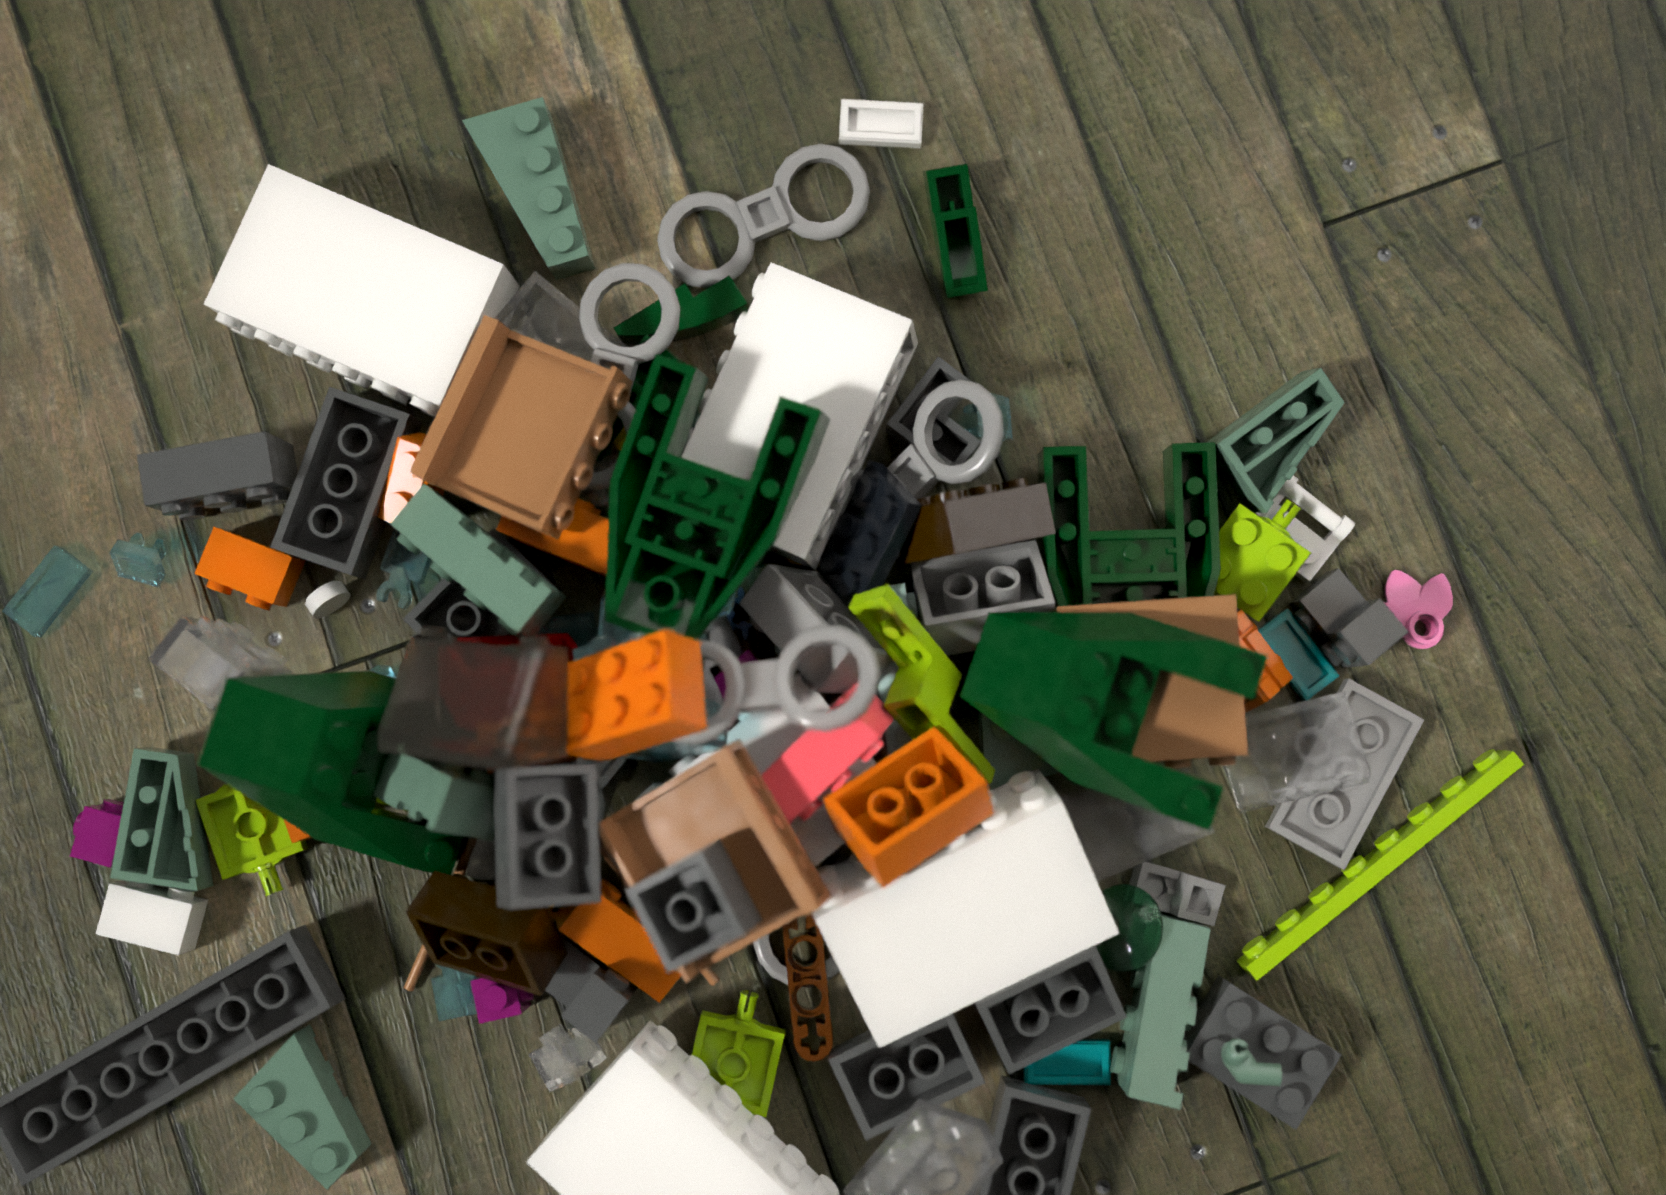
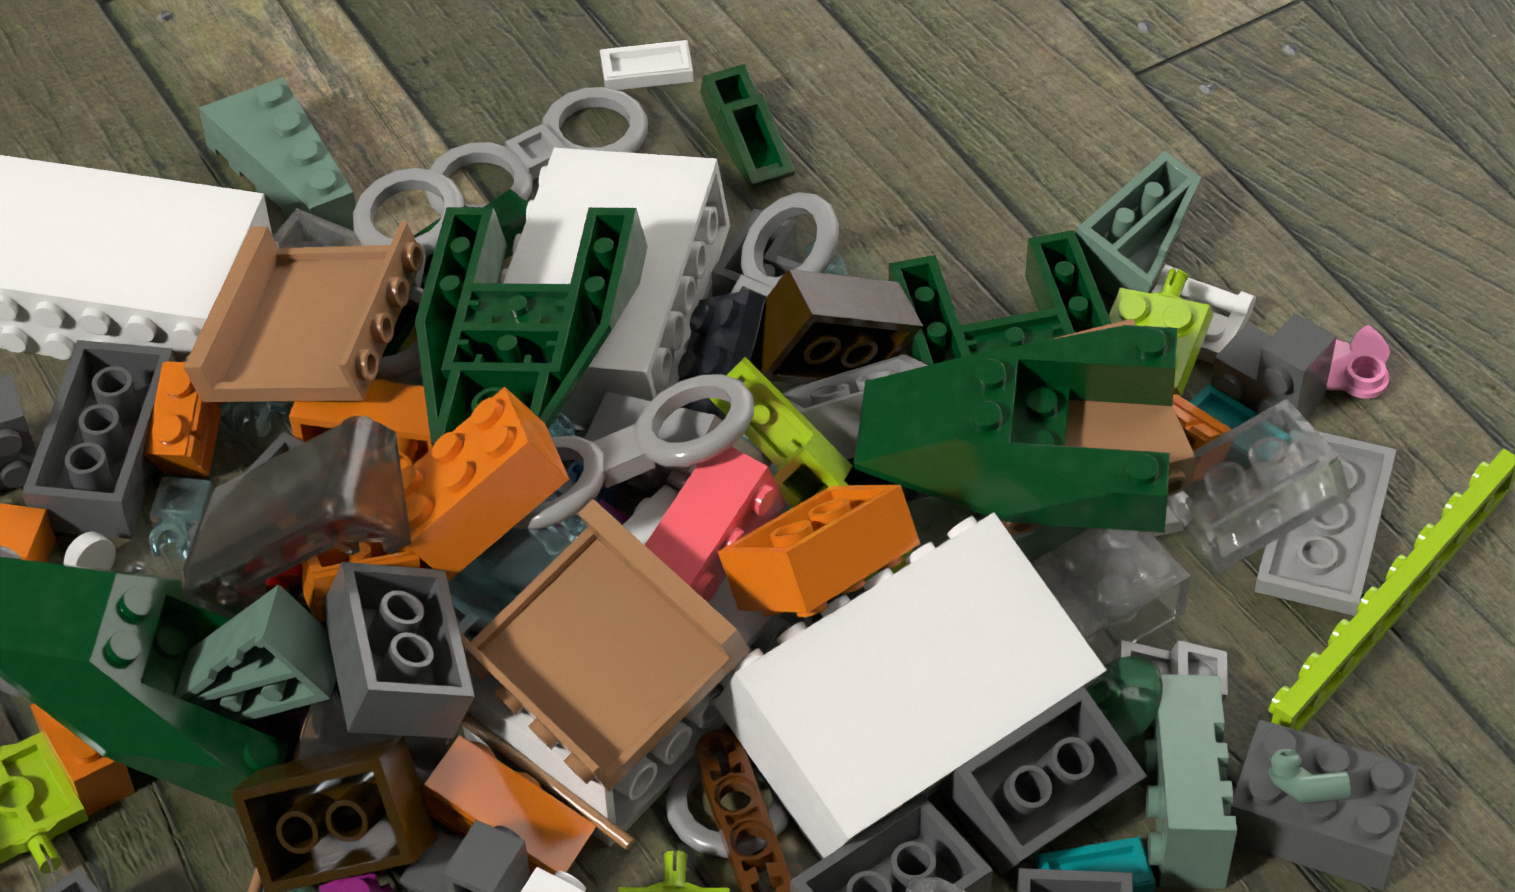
camera: 15 degrees left, 35 degrees down
sand green wedge [390,484,566,637] -> none
dark grey brick [625,838,762,973] -> none

